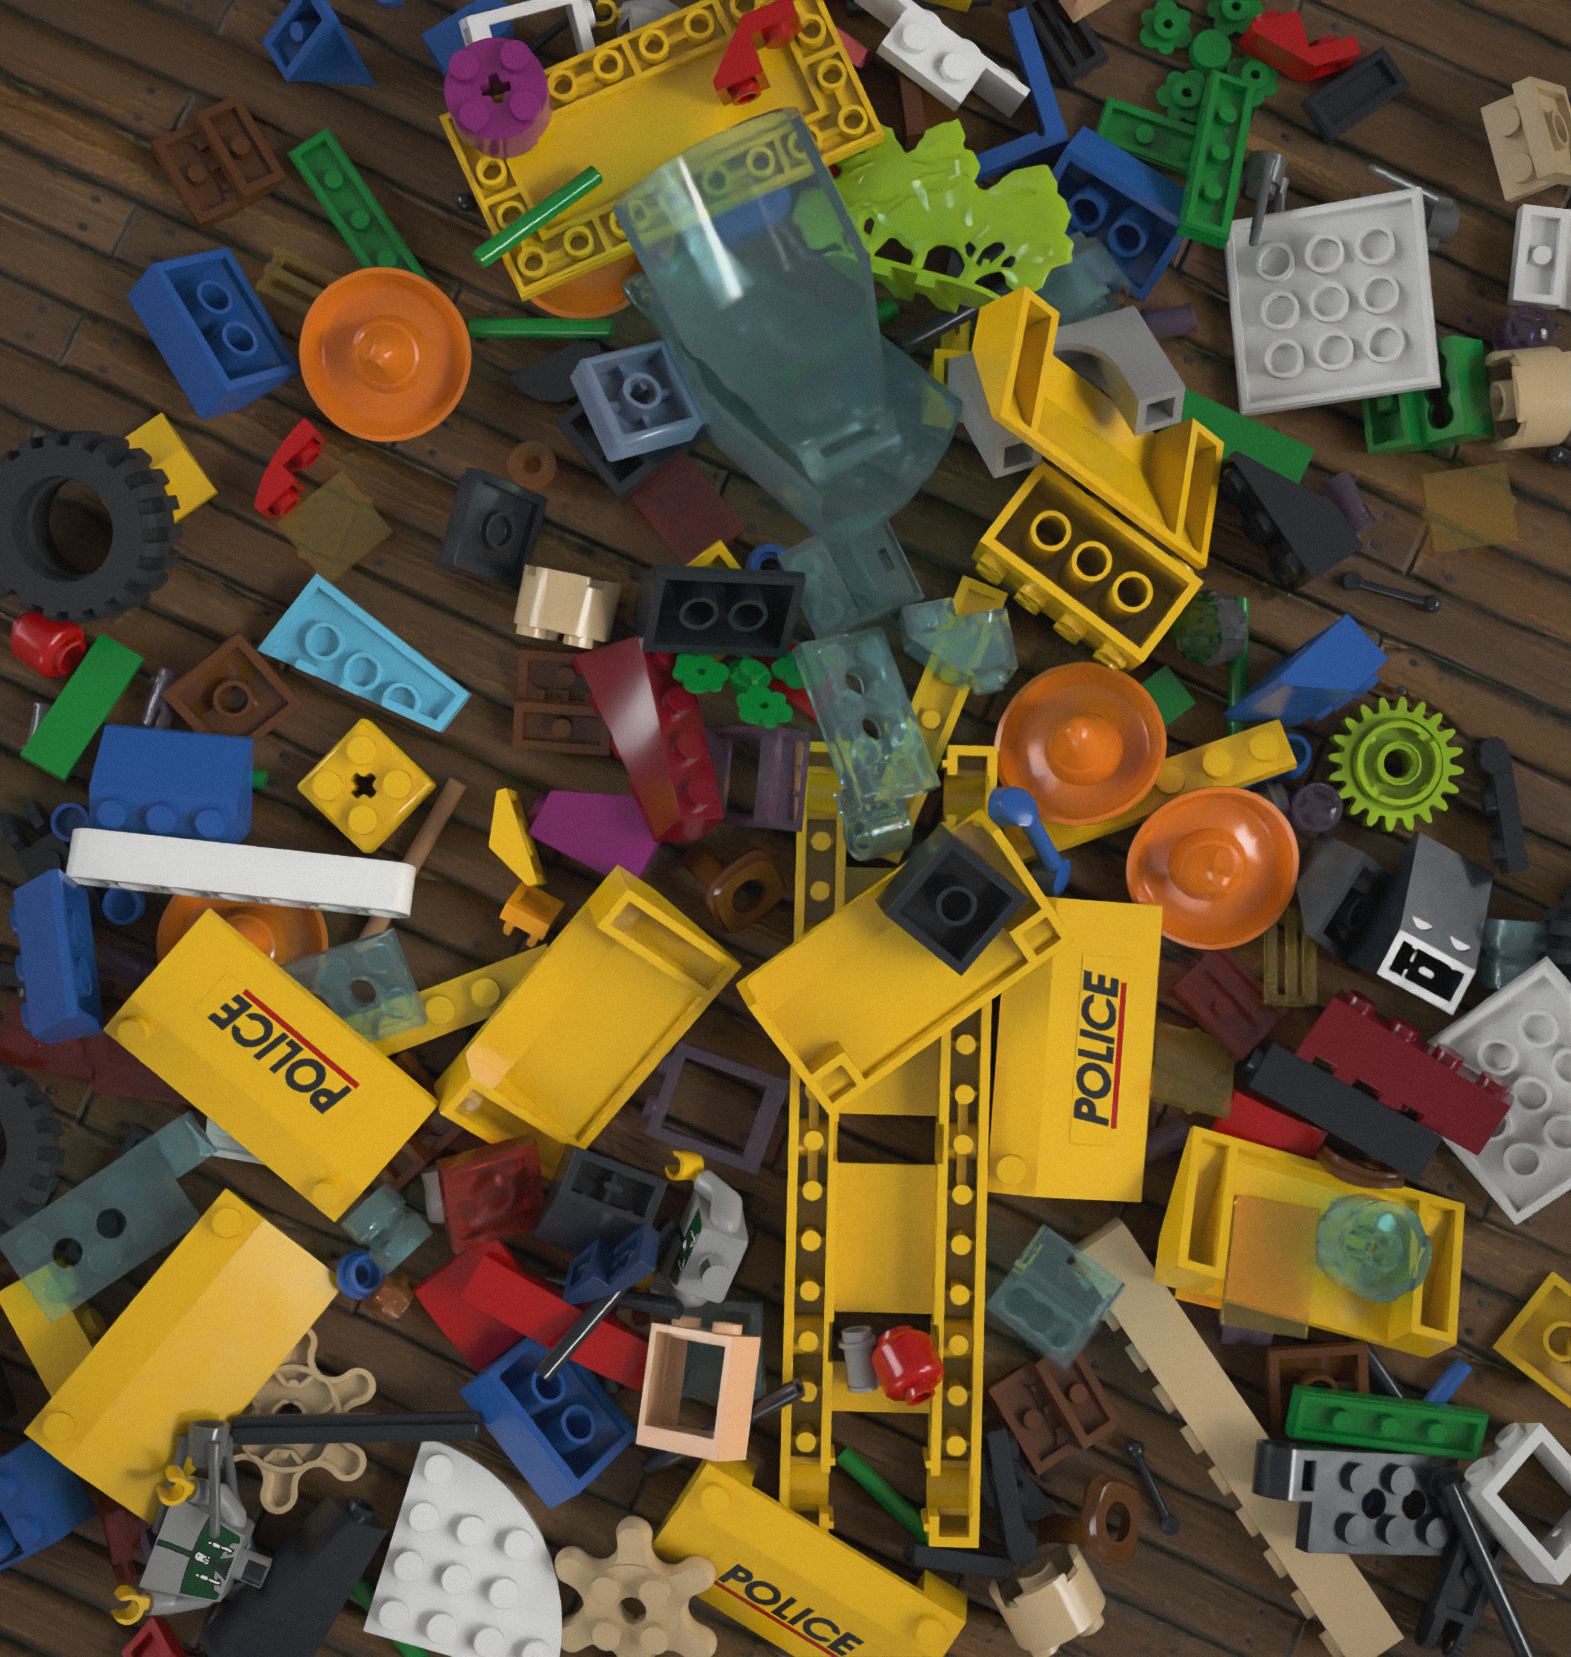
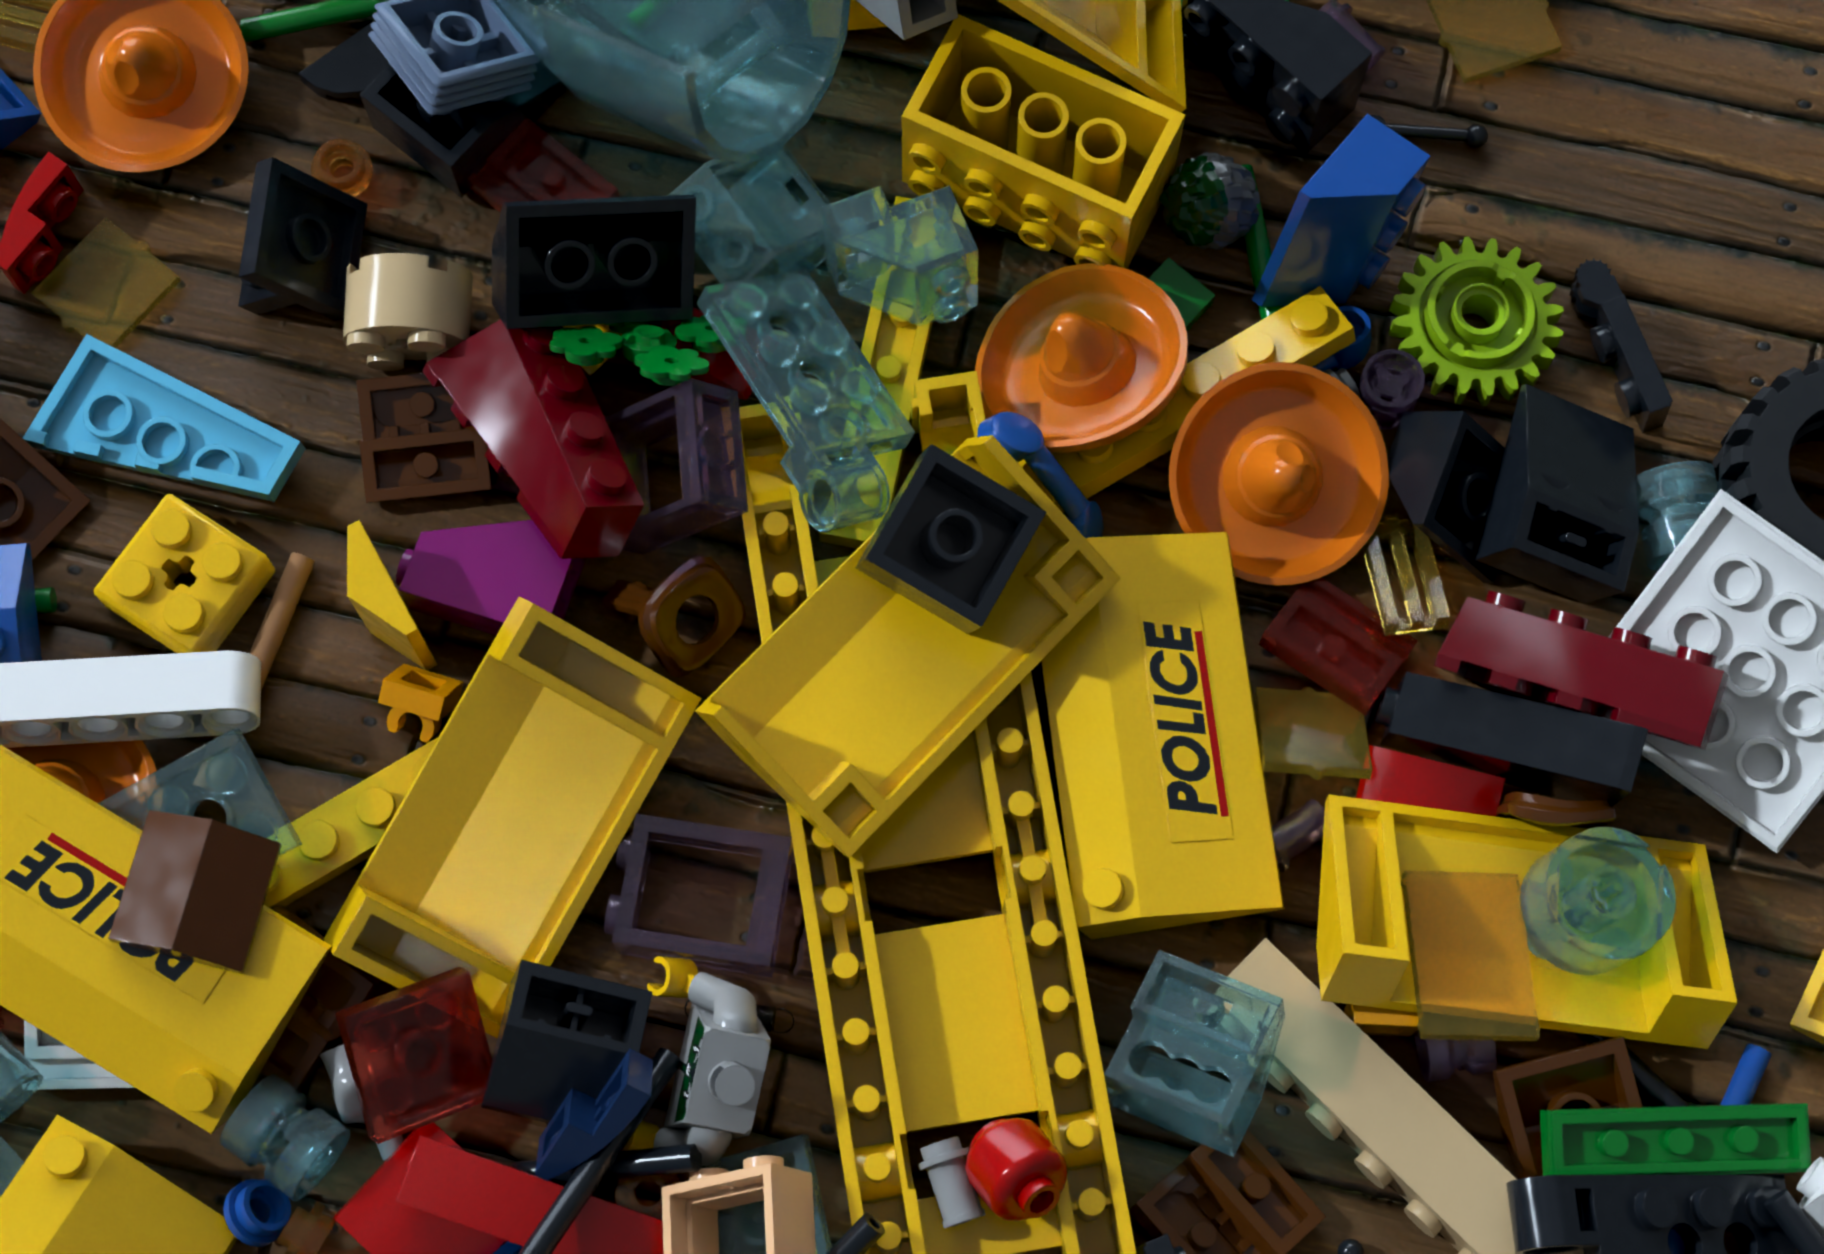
camera: 15 degrees left, 15 degrees down
none -> reddish brown slope [108,810,281,974]

